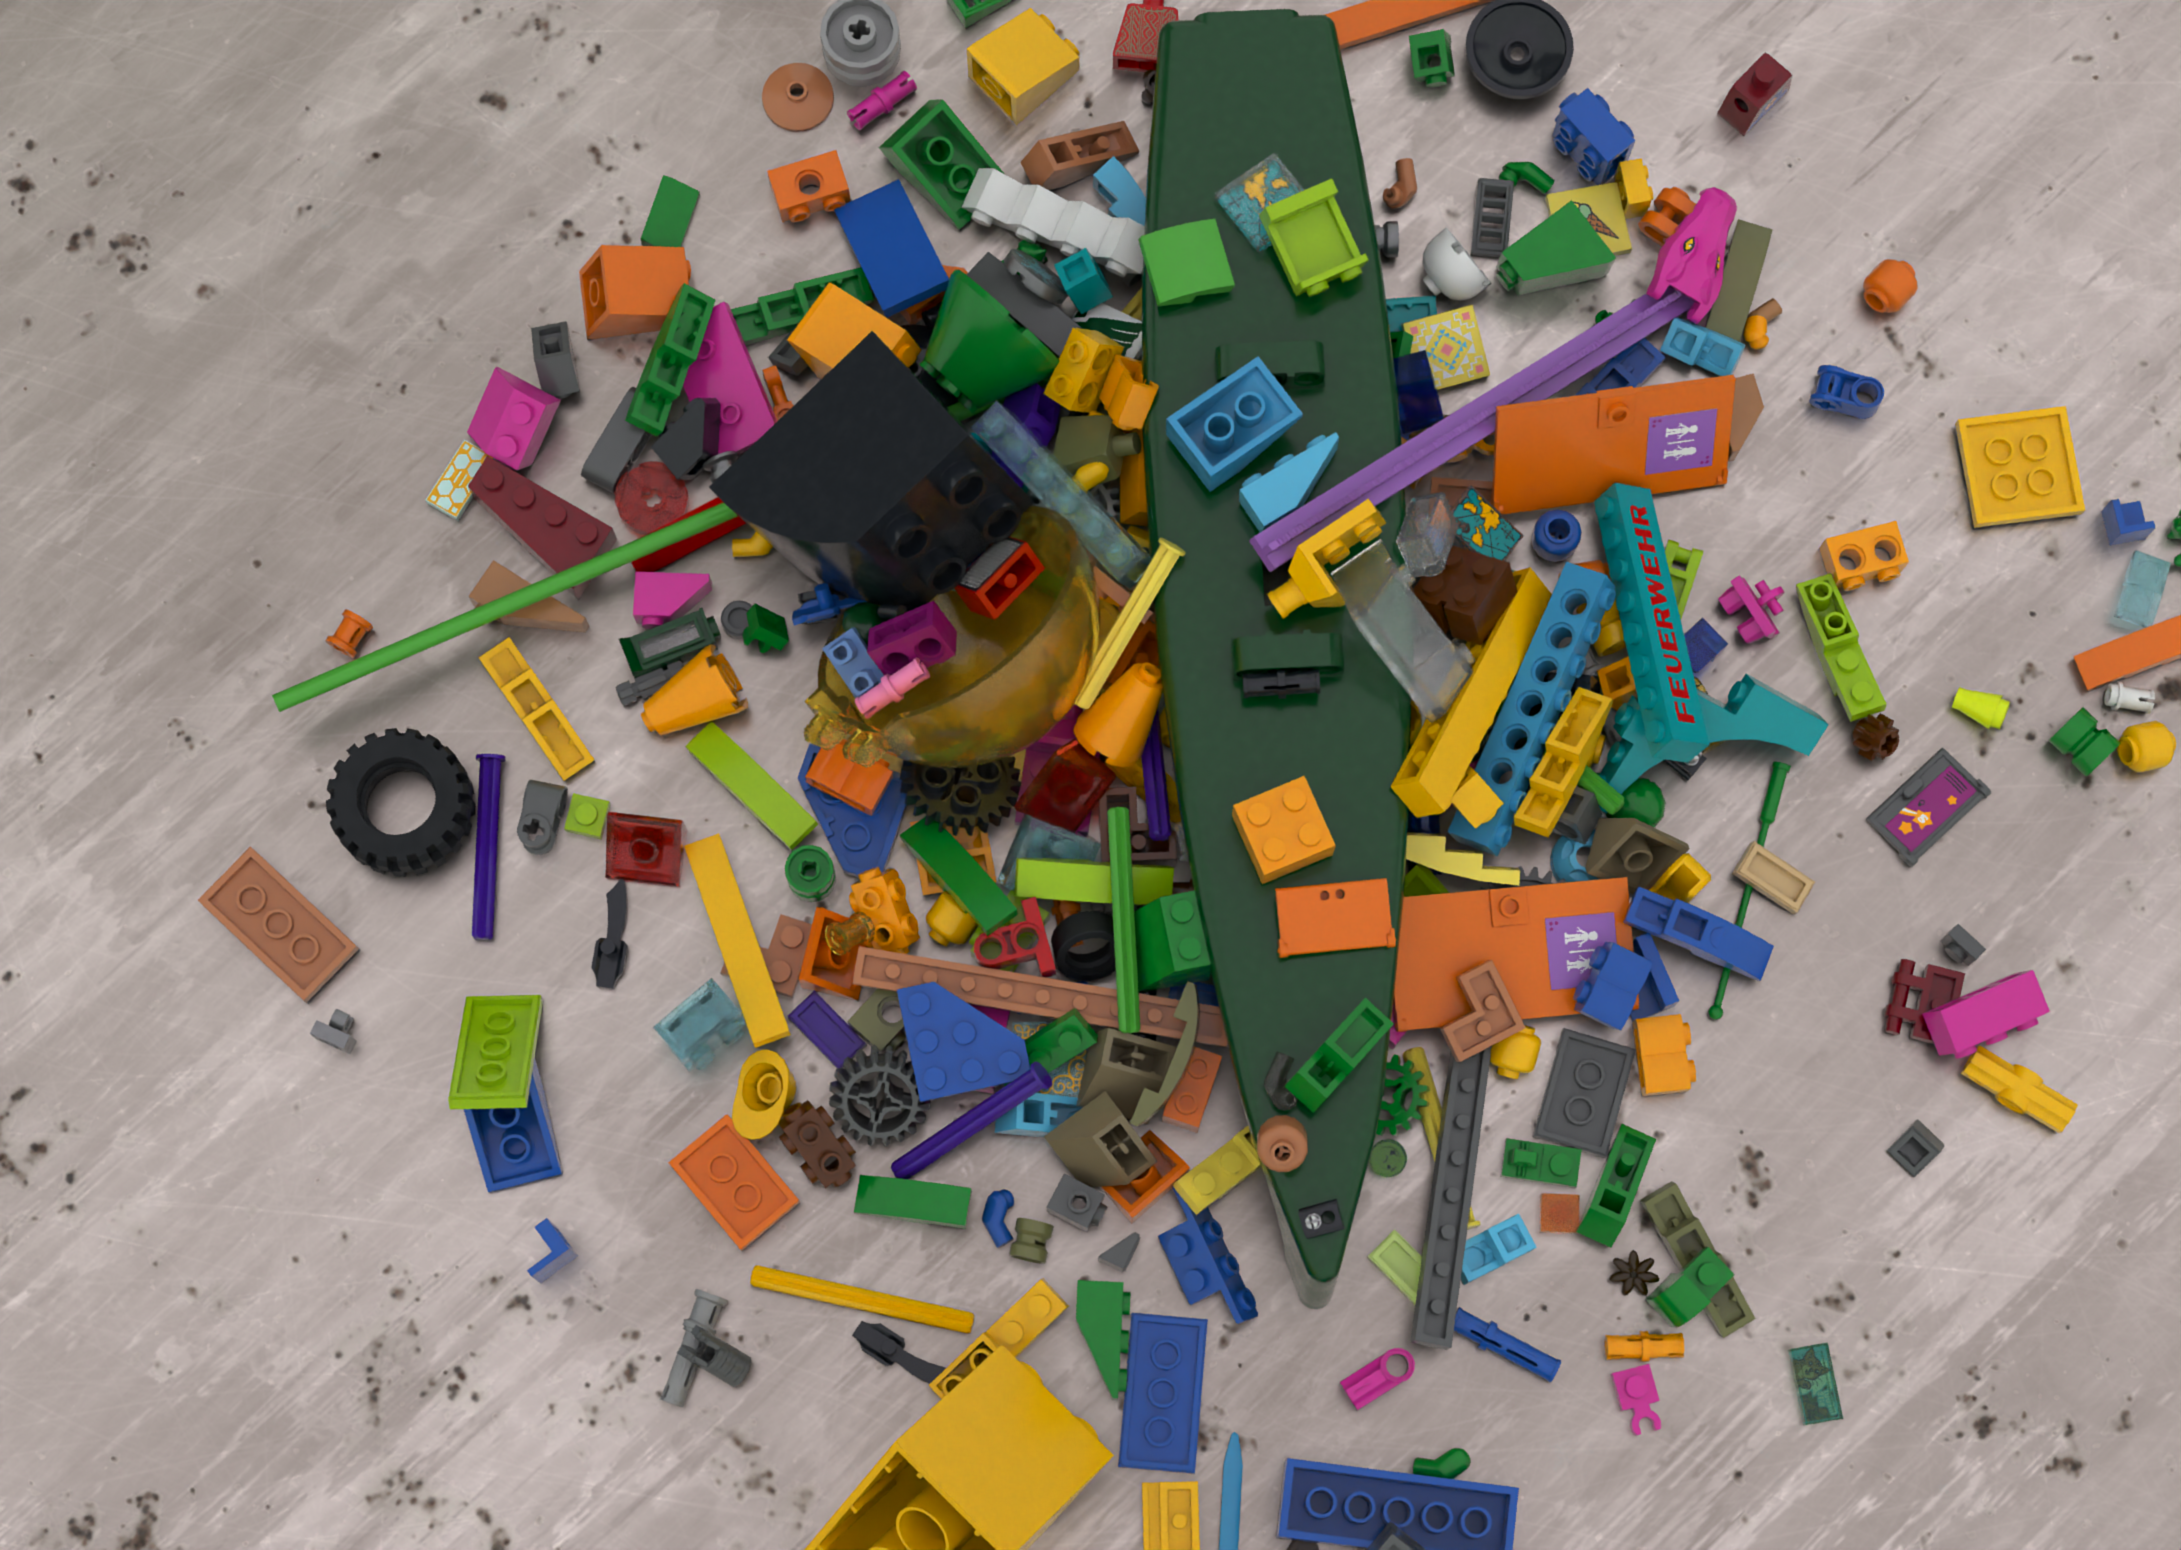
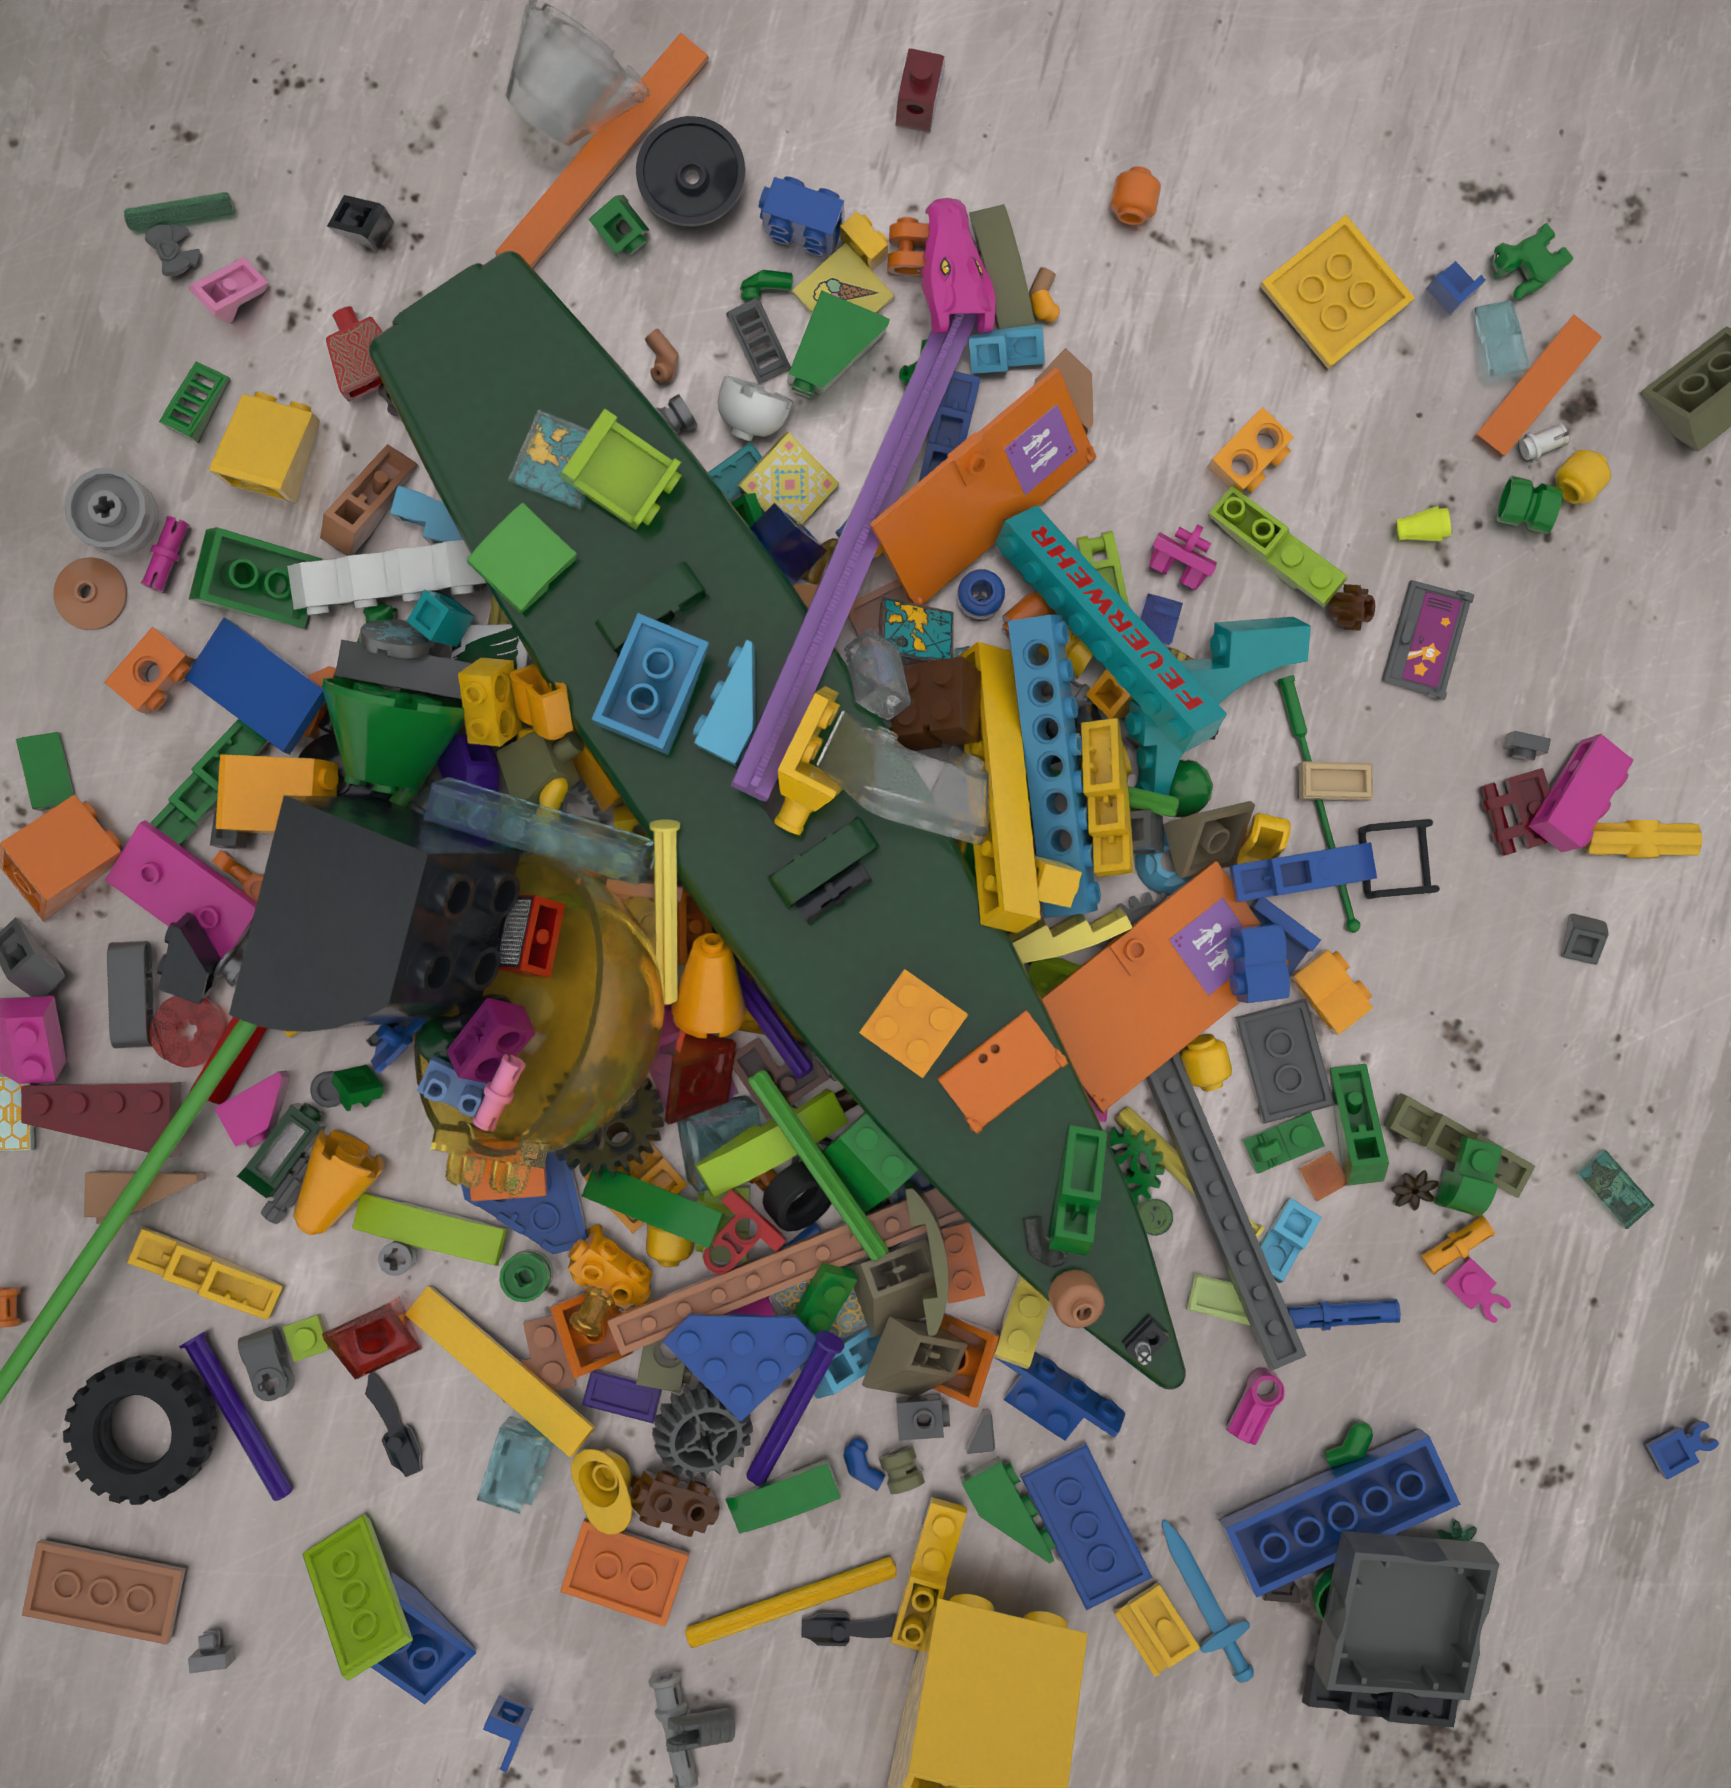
camera: 30 degrees left, 10 degrees up
green slope [625,283,716,437] -> none
nougat plate [1440,960,1526,1062] -> none
blue piece [1809,365,1884,419] -> none
none -> flat silver bush [378,1241,418,1276]
none -> black piece [1359,819,1440,899]

